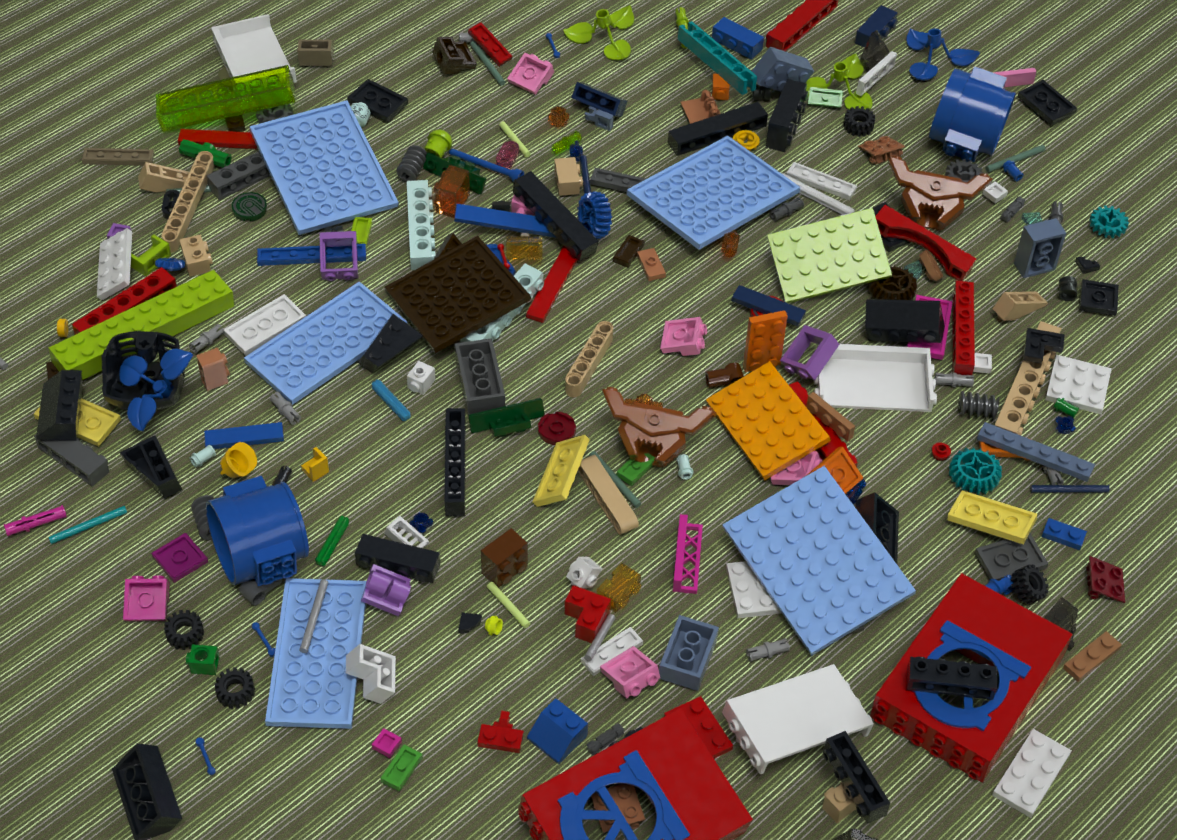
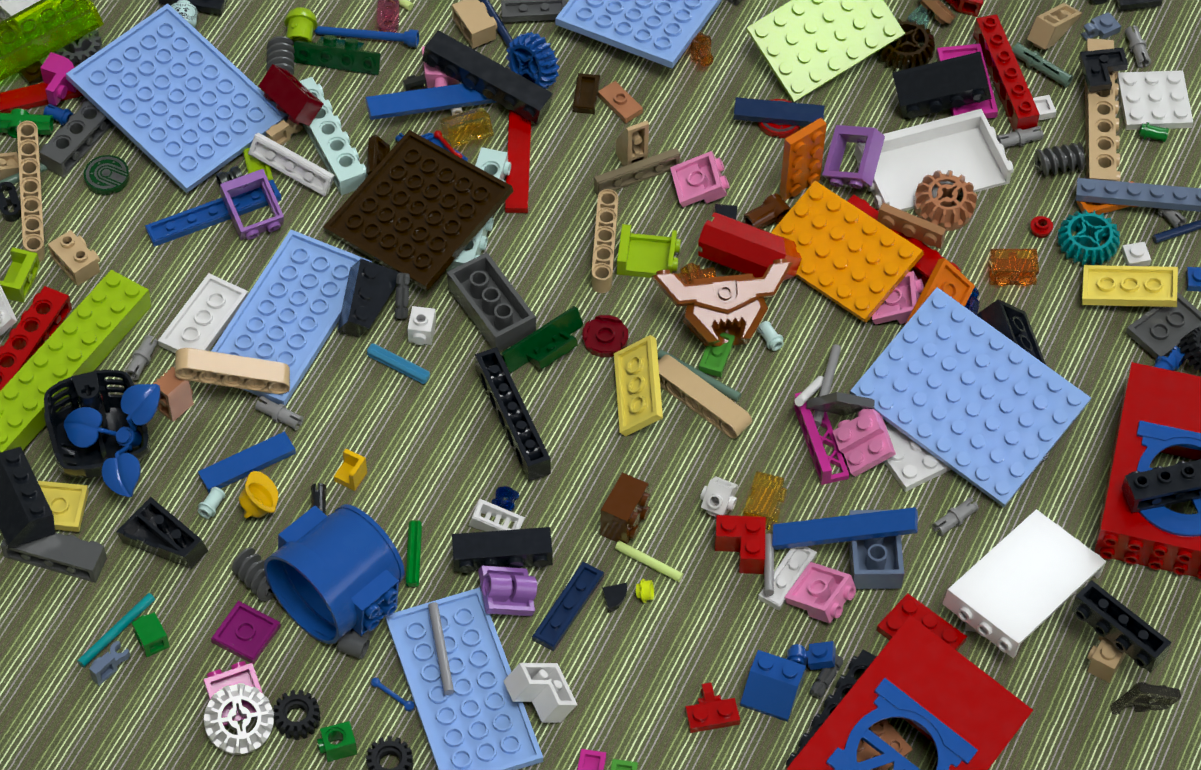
camera: 20 degrees left, 5 degrees up
dark pink pin [3,505,67,536] -> none
blue gear [155,257,185,271] -> none
clear orange brick [434,165,470,219] -> none
clear blue plate [1055,416,1076,434] -> none
none -> dark pink brick [40,52,77,106]
none -> blue pin [43,104,73,126]
none -> sand blue plate [89,641,130,686]
none -> green brick [132,612,170,657]
none -> tan beam [175,348,290,394]
none -> white gear [204,684,274,755]
none -> white tile [248,133,335,196]
none -> dark red brick [258,64,324,126]
none -> tan plate [266,120,303,145]
none -> dark grey axle [395,273,410,319]
none -> dark blue tile [532,562,604,651]
none -> dark tan tile [594,148,680,196]
none -> tan slope [616,121,649,166]
none -> lime panel [617,224,681,278]
none -> red brick [698,212,802,283]
none -> black tile [715,204,738,220]
none -> blue tile [772,507,918,550]
none -> blue plate [787,641,836,670]
none -> white bar [795,376,824,406]
none -> dark grey tile [807,392,875,416]
none -> light grey bar [813,344,841,426]
none -> bright pink plate [833,408,896,477]
none -> nougat gear [914,170,977,231]
none -> clear orange brick [988,249,1039,286]
none -> sand green pin [1012,42,1073,88]
none -> sand blue plate [1081,12,1122,41]
none -> white plate [1121,242,1151,266]
none -> light grey pin [1125,25,1151,68]

